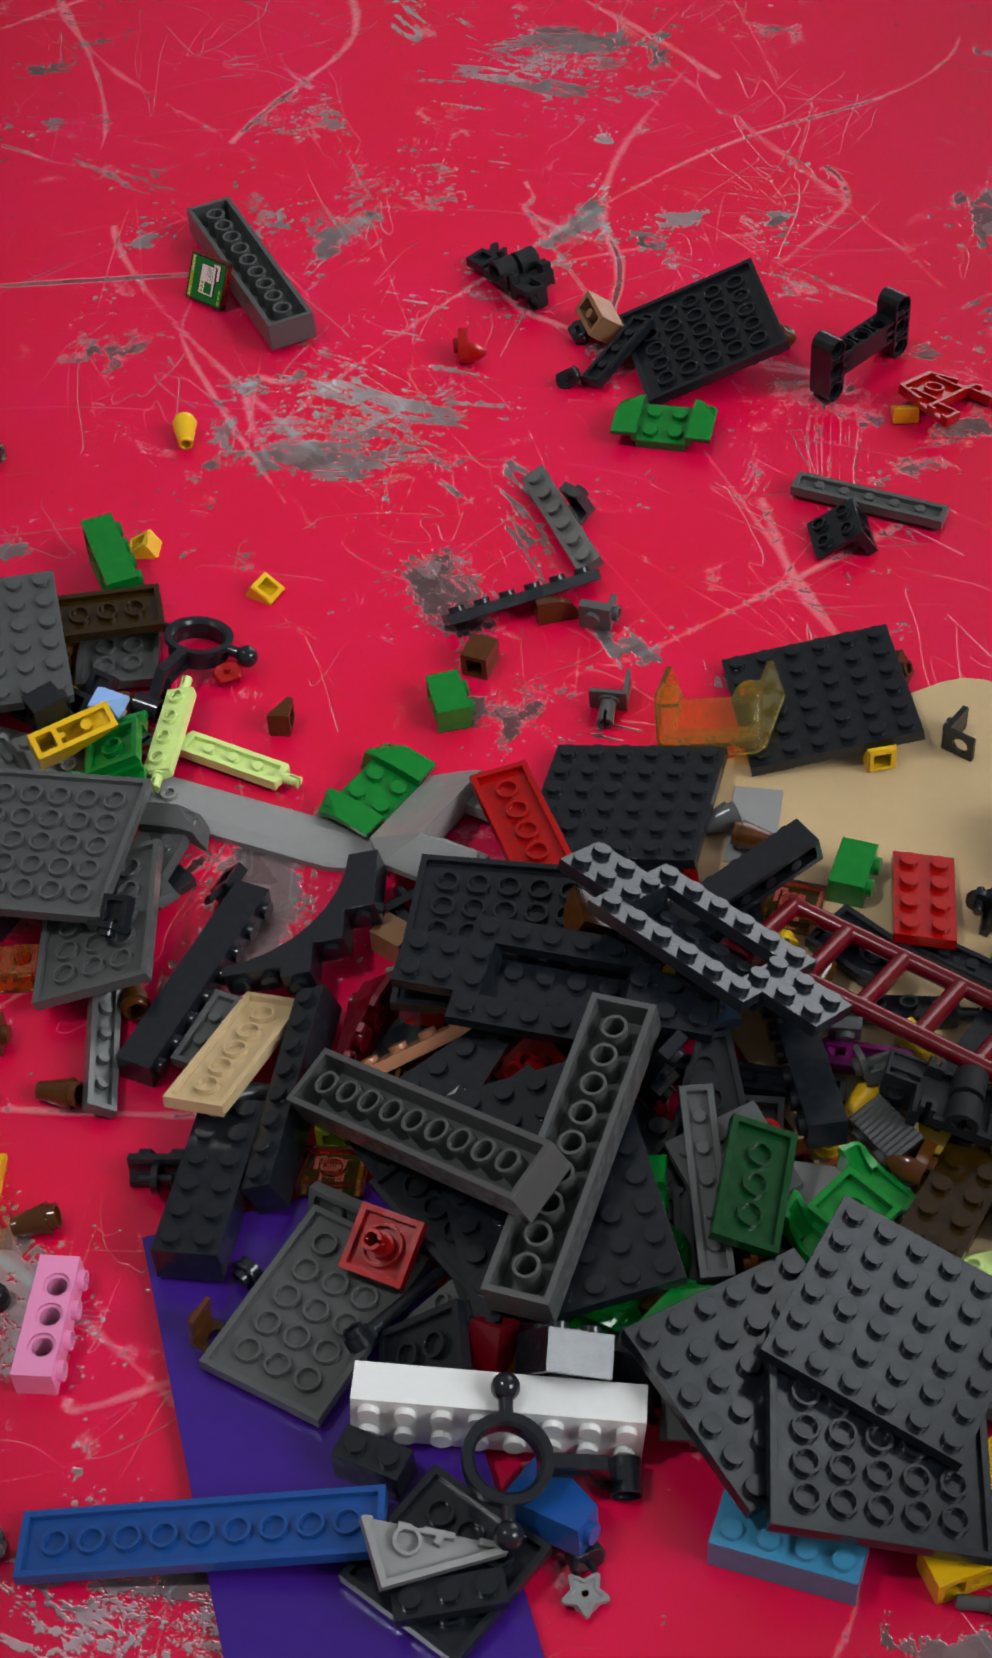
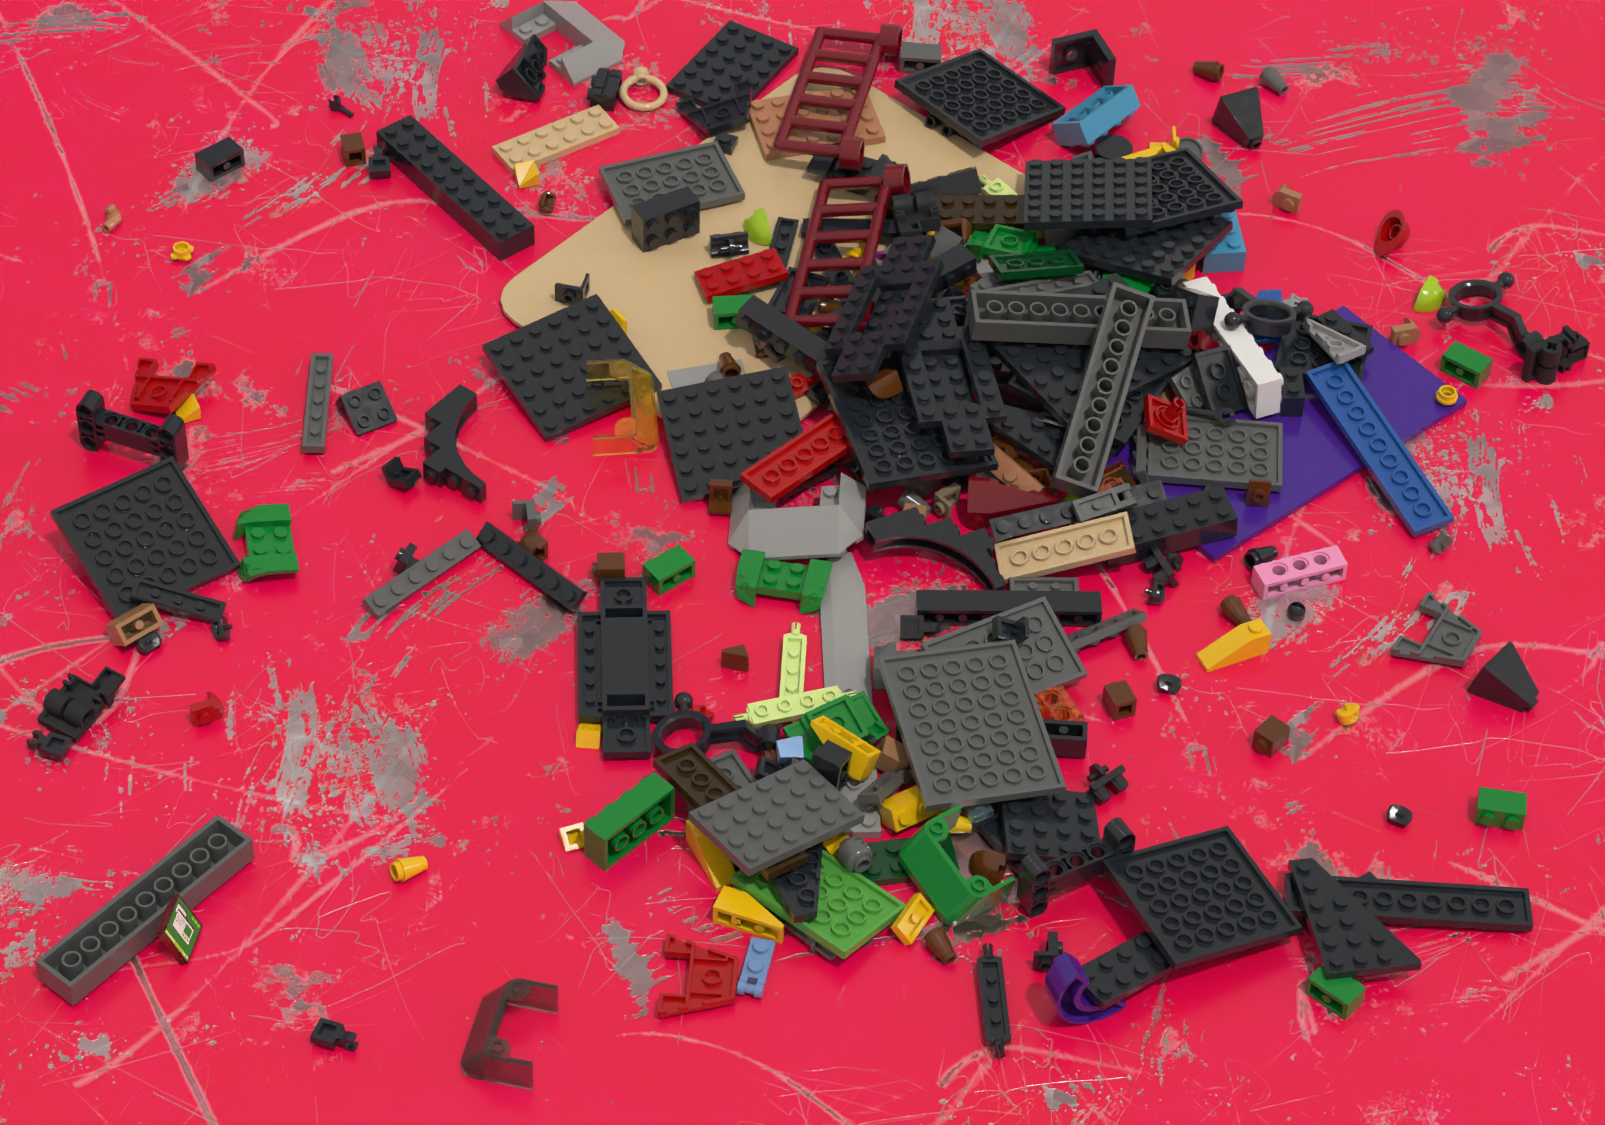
camera: 120 degrees left, 0 degrees up
dark grey bracket [589,669,632,729] -> none
none -> black plate [310,1017,358,1052]
none -> black bracket [381,456,422,489]
none -> black arch [423,384,487,504]
none -> black piece [577,577,674,759]
none -> reddish brown bracket [709,479,733,515]
none -> dark grey plate [1071,483,1138,523]
none -> black piece [1144,580,1165,604]
none -> black cone [1244,545,1278,570]

